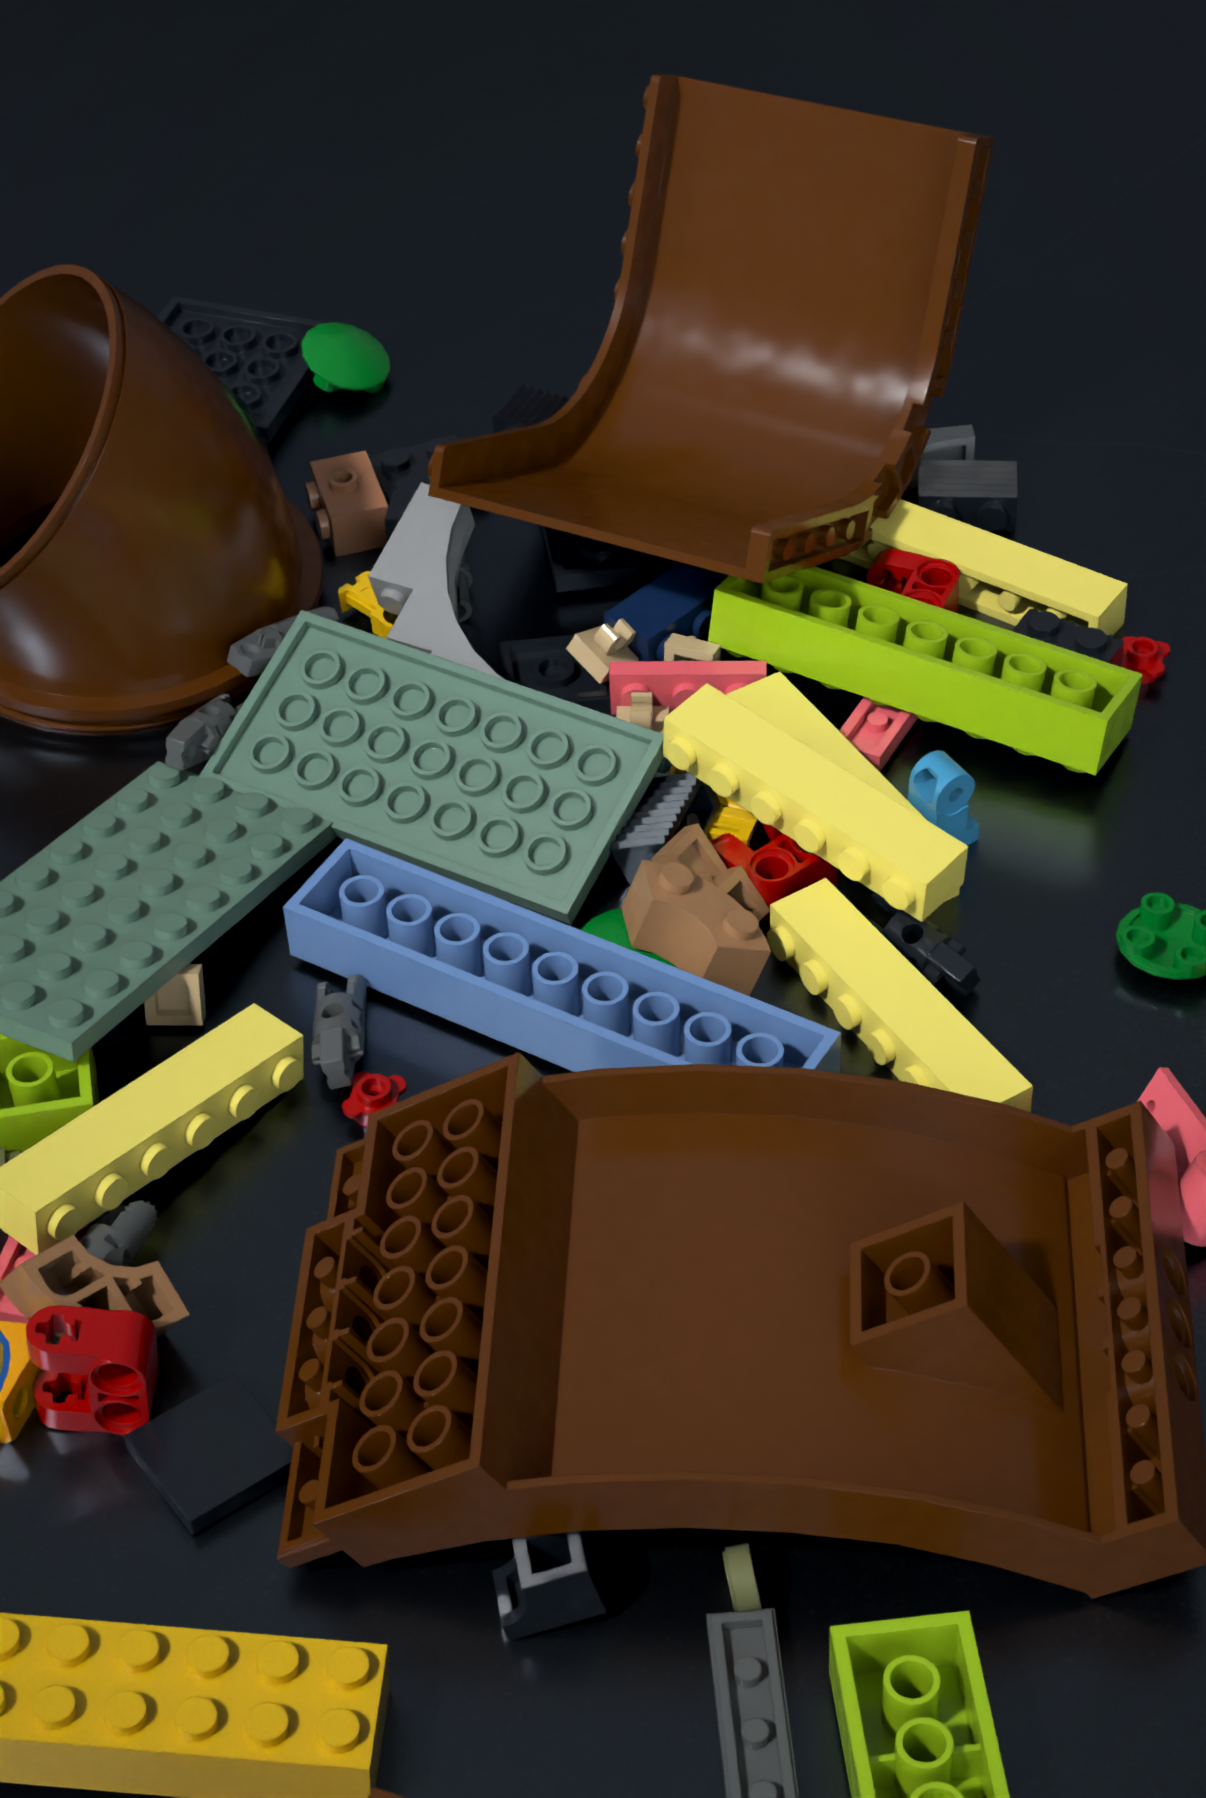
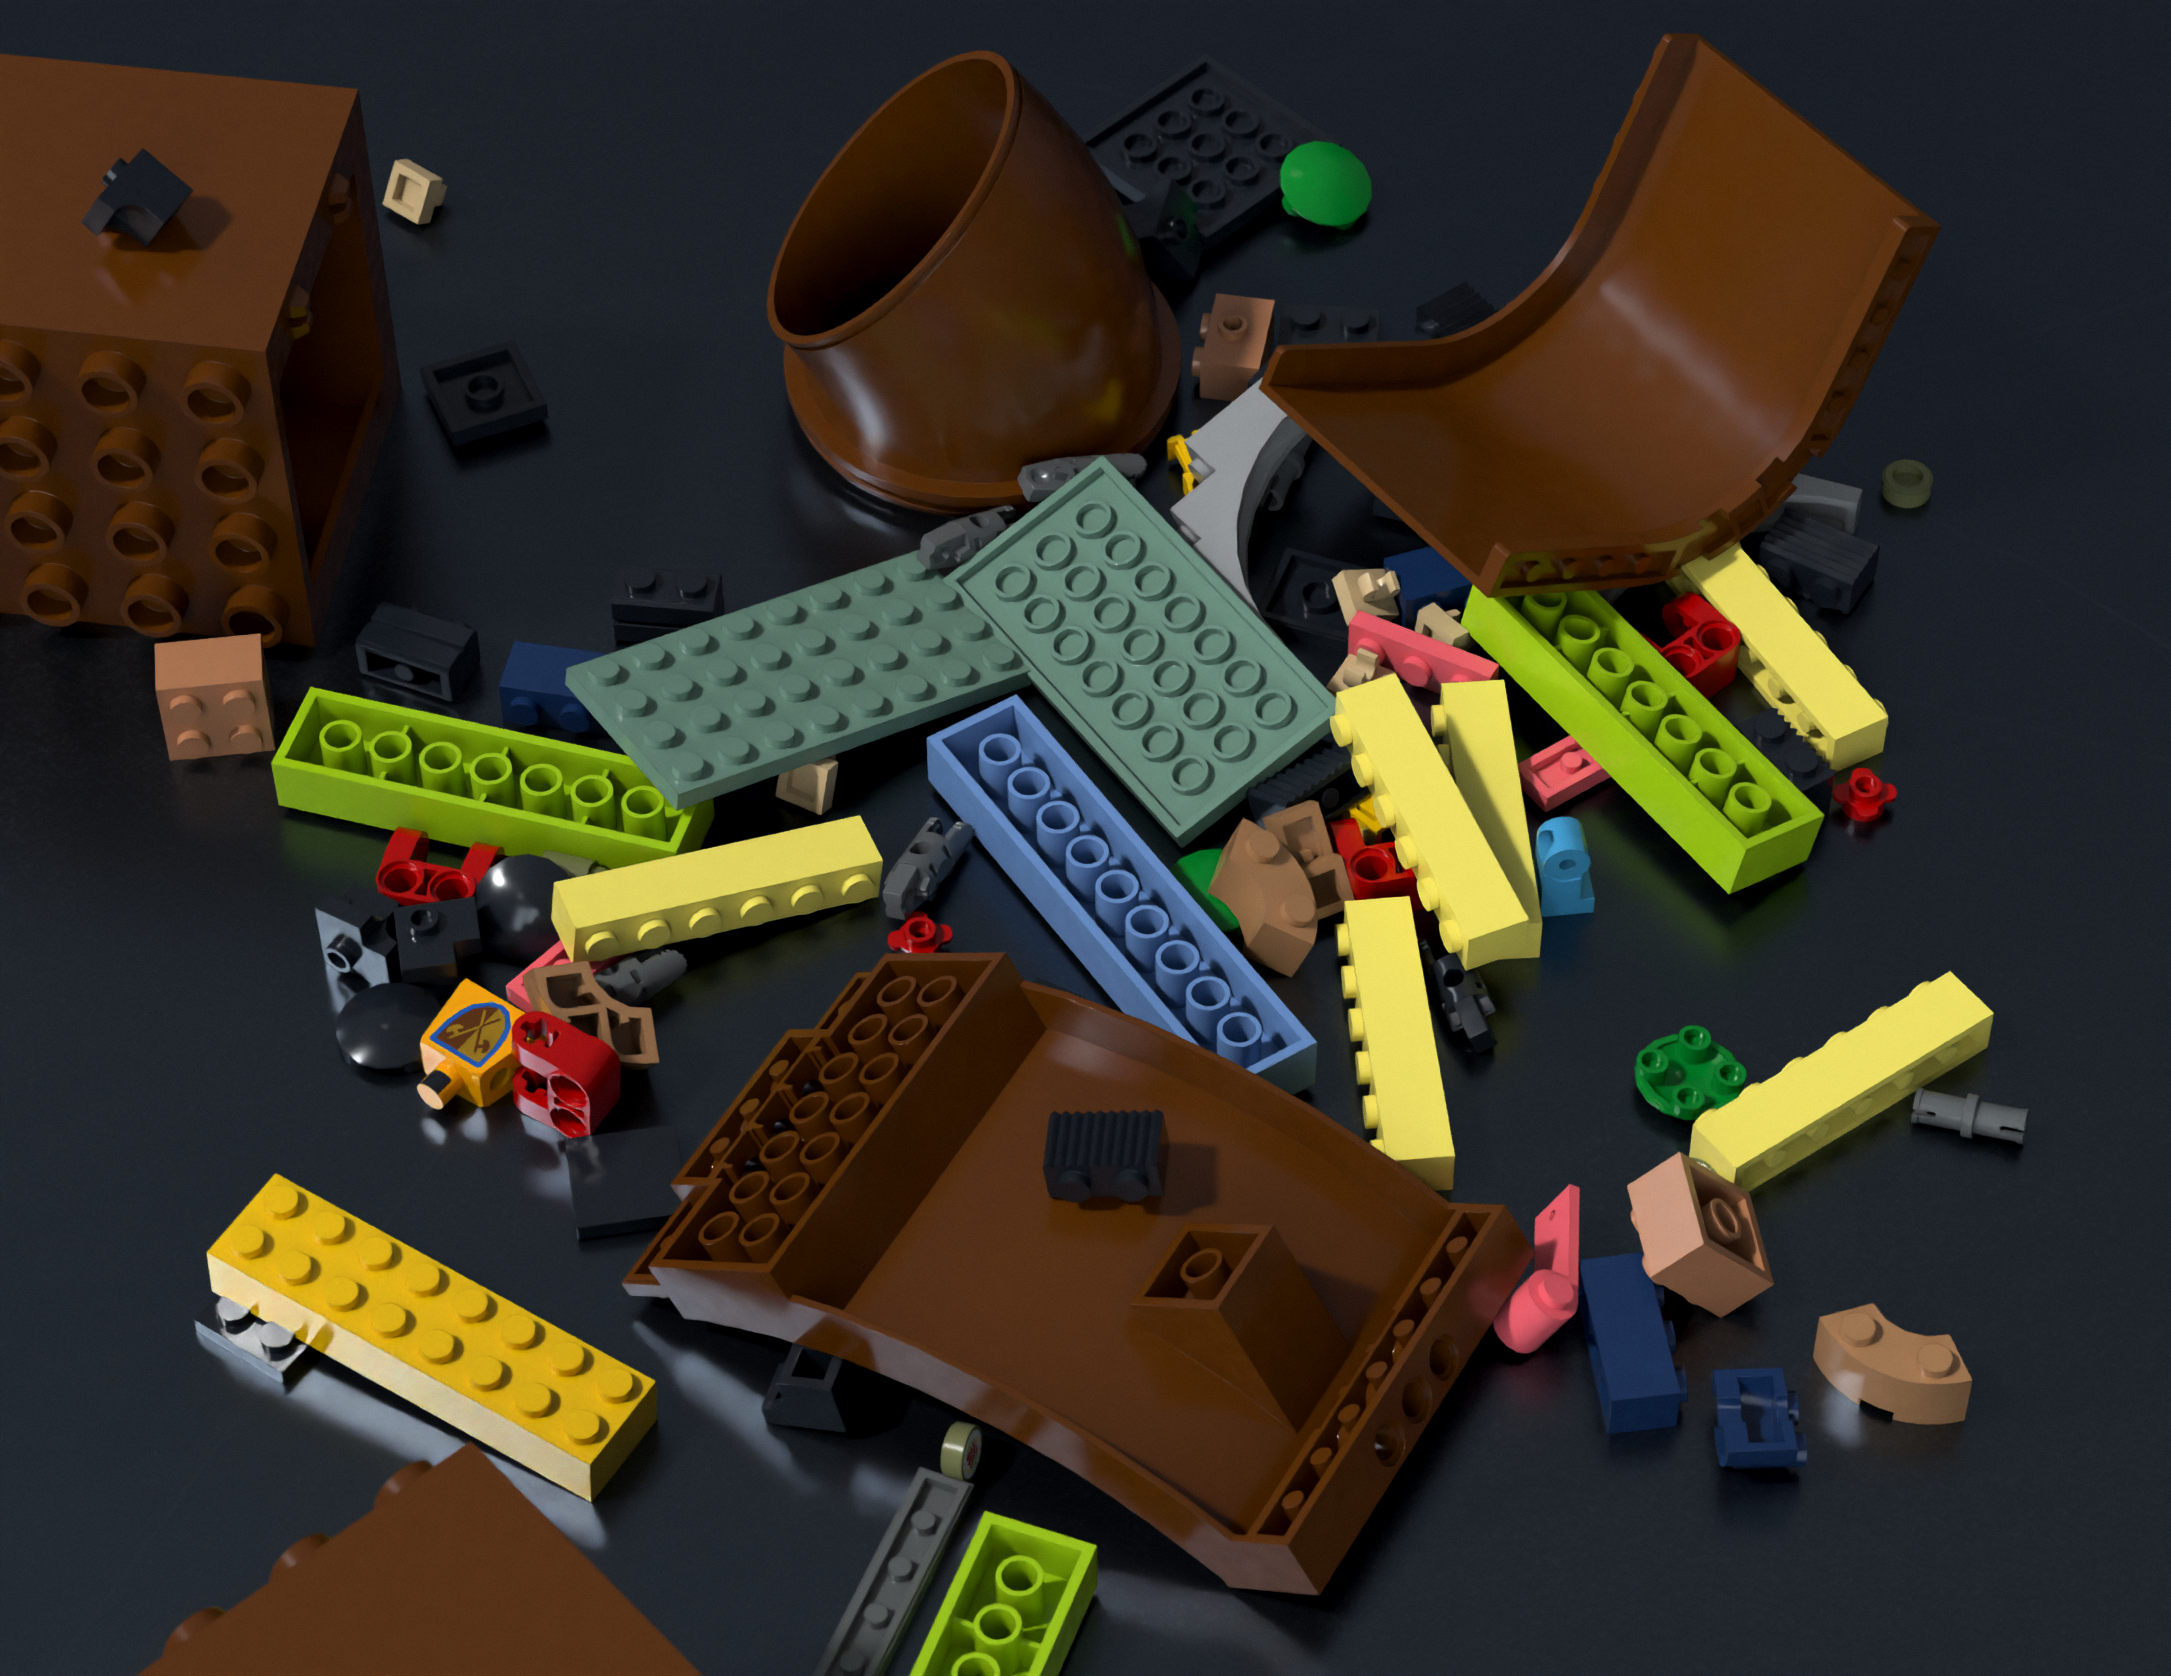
camera: 25 degrees right, 5 degrees up
none -> black brick [1043,1109,1170,1202]
none -> olive tile [1880,459,1933,508]

